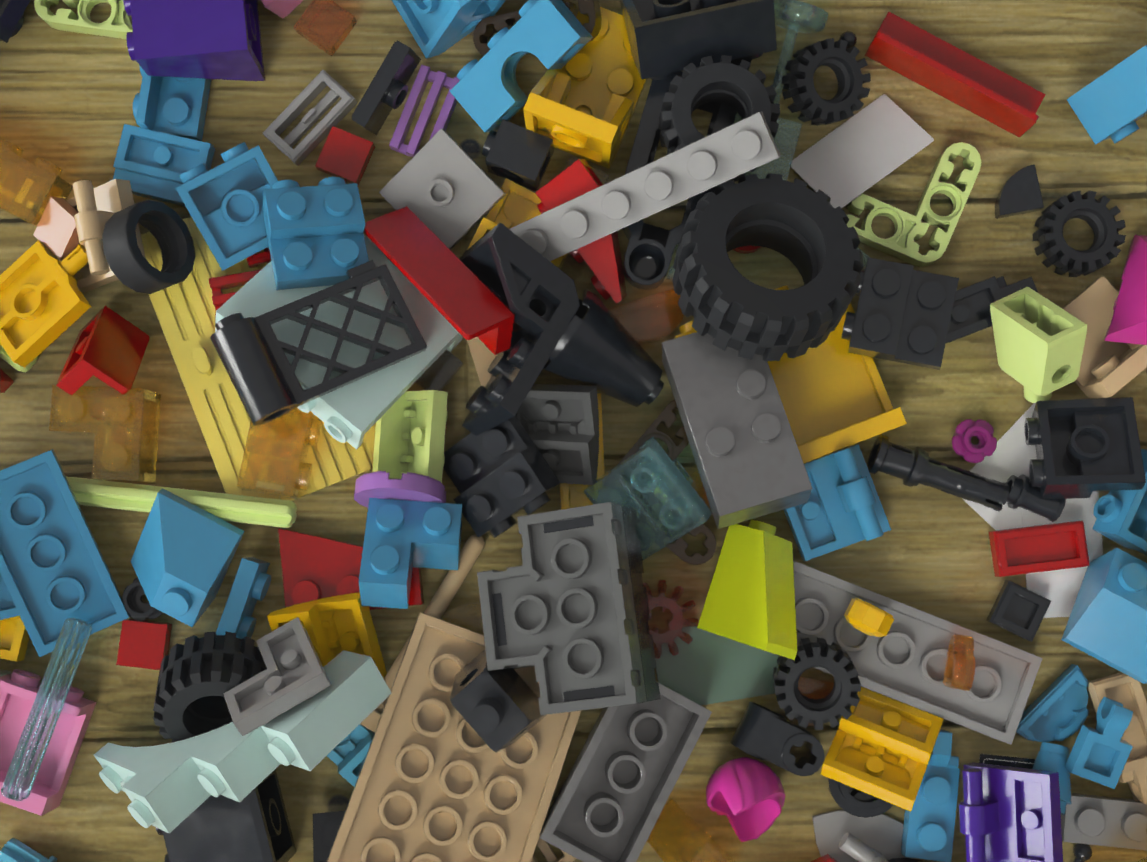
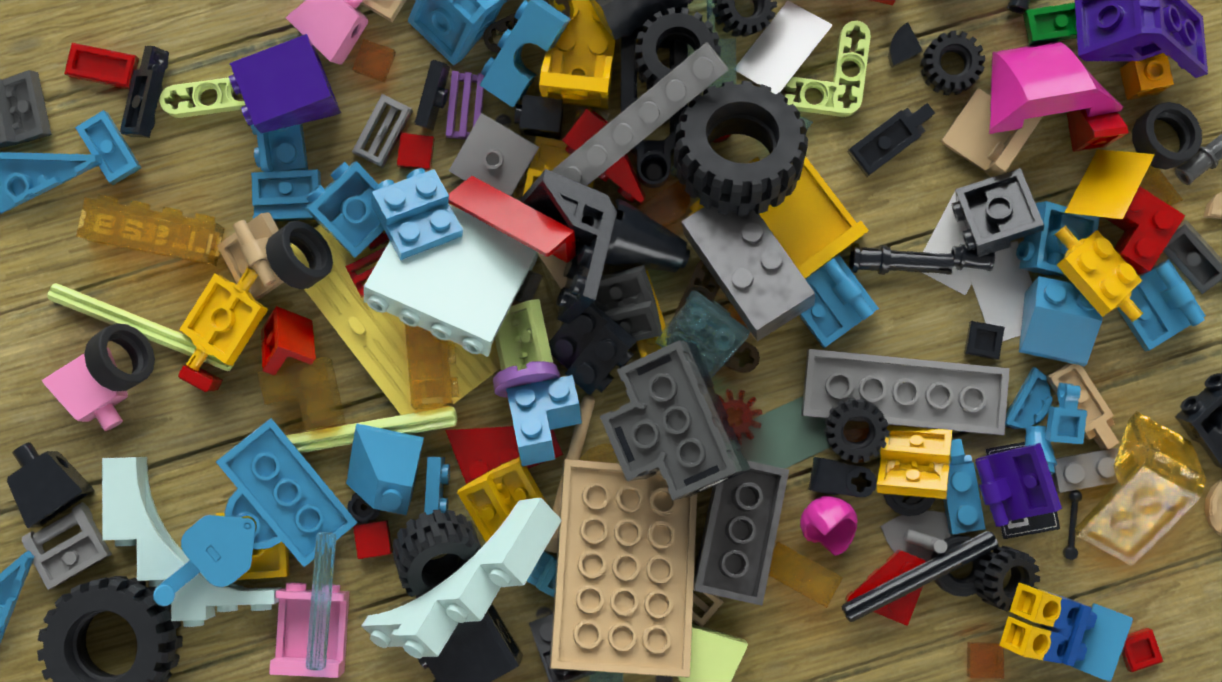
camera: 20 degrees left, 0 degrees up
tile [33,197,80,260] -> none
black piece [210,260,427,426] -> none
light grey plate [223,617,331,736] -> none
black torso [450,650,546,753] -> none
neon yellow slope [697,519,797,660] -> none
black plate [842,258,959,370] -> none
yellow tile [844,597,894,637] -> none
clear orange tile [943,634,975,691] -> none
magenta plate [952,419,997,463] -> none
red tile [989,521,1090,577] -> none
yellowish green torso [990,287,1087,403] -> none

